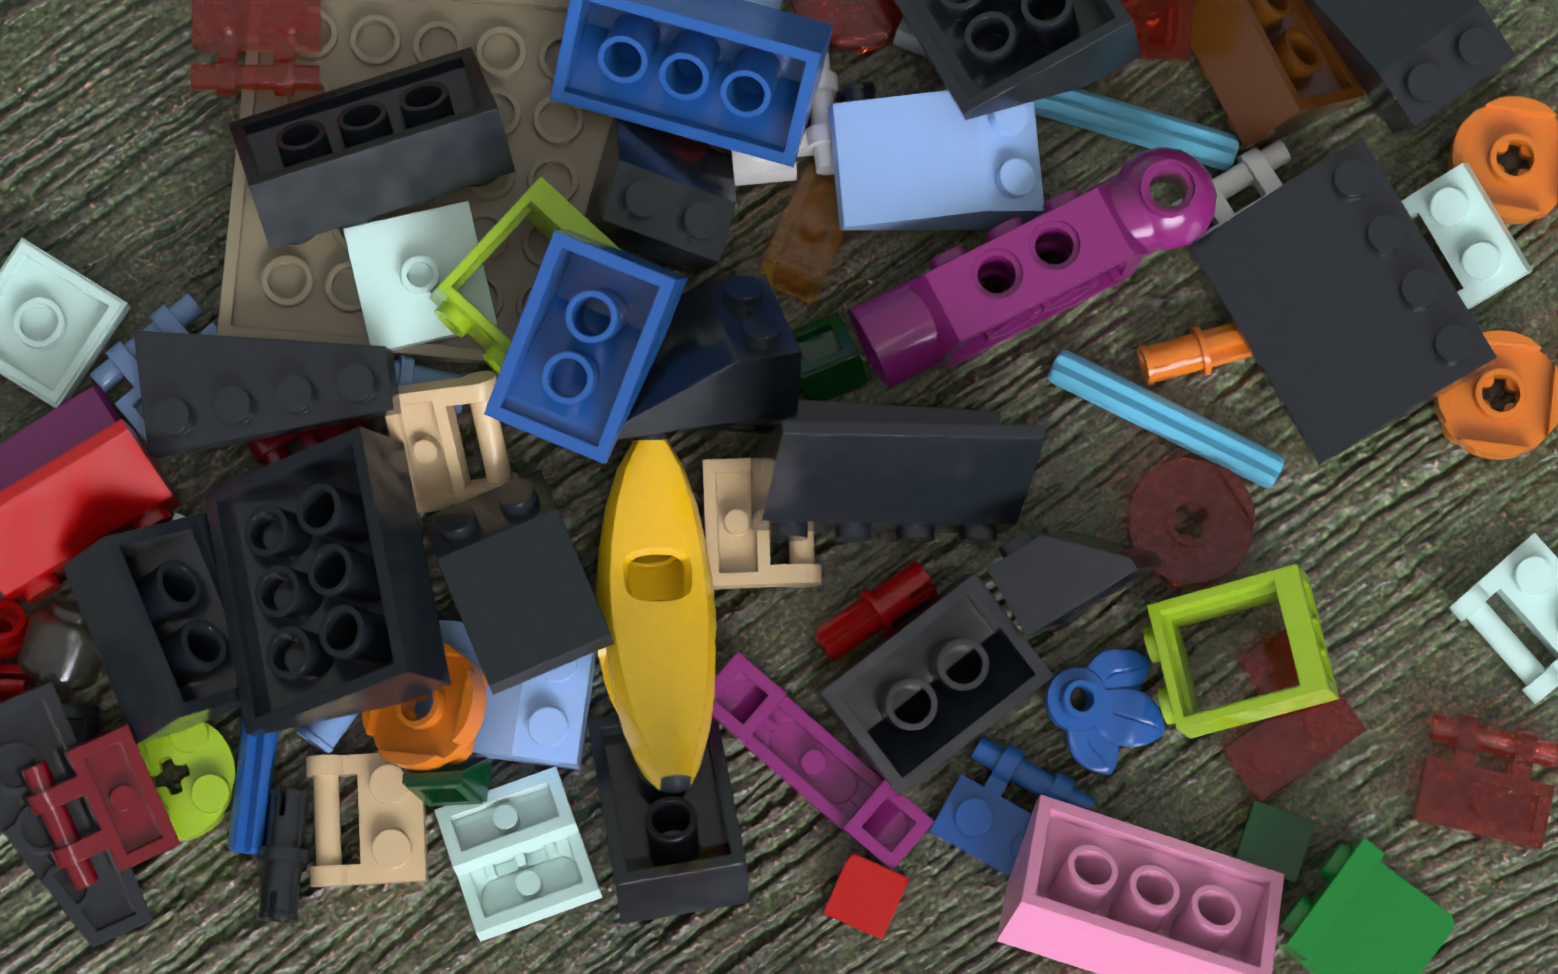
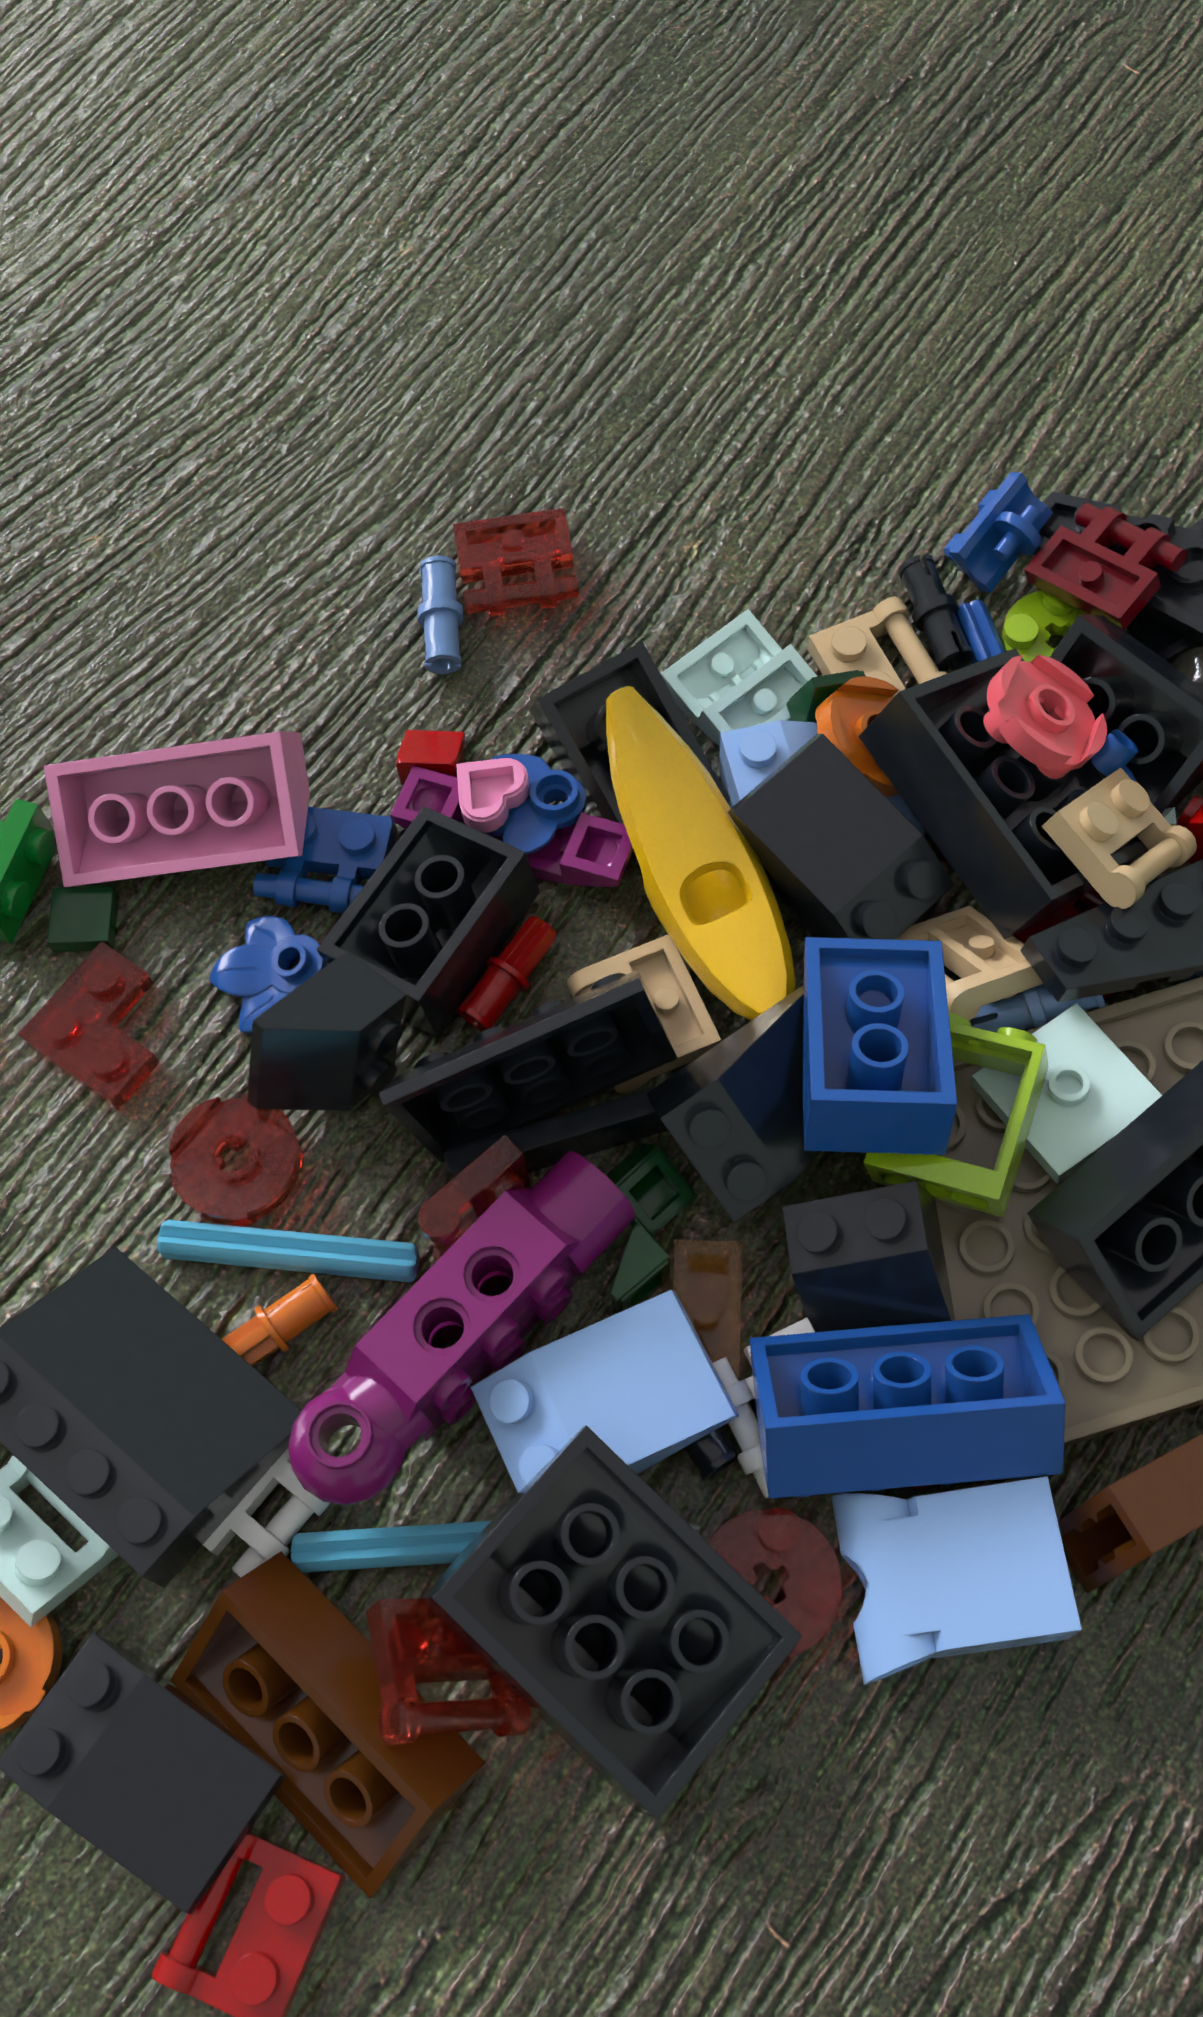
camera: 165 degrees right, 15 degrees down
lime window [1143,564,1340,739] -> none
none -> clear red plate [418,1135,531,1263]
none -> bright pink tile [456,758,530,833]
none -> blue plate [485,754,587,855]
none -> dark green slope [611,1222,670,1314]
none -> blue hips [944,472,1053,592]
none -> coral plate [983,655,1107,779]
none -> tan plate [1042,768,1197,909]
none -> blue hand [1092,729,1138,783]

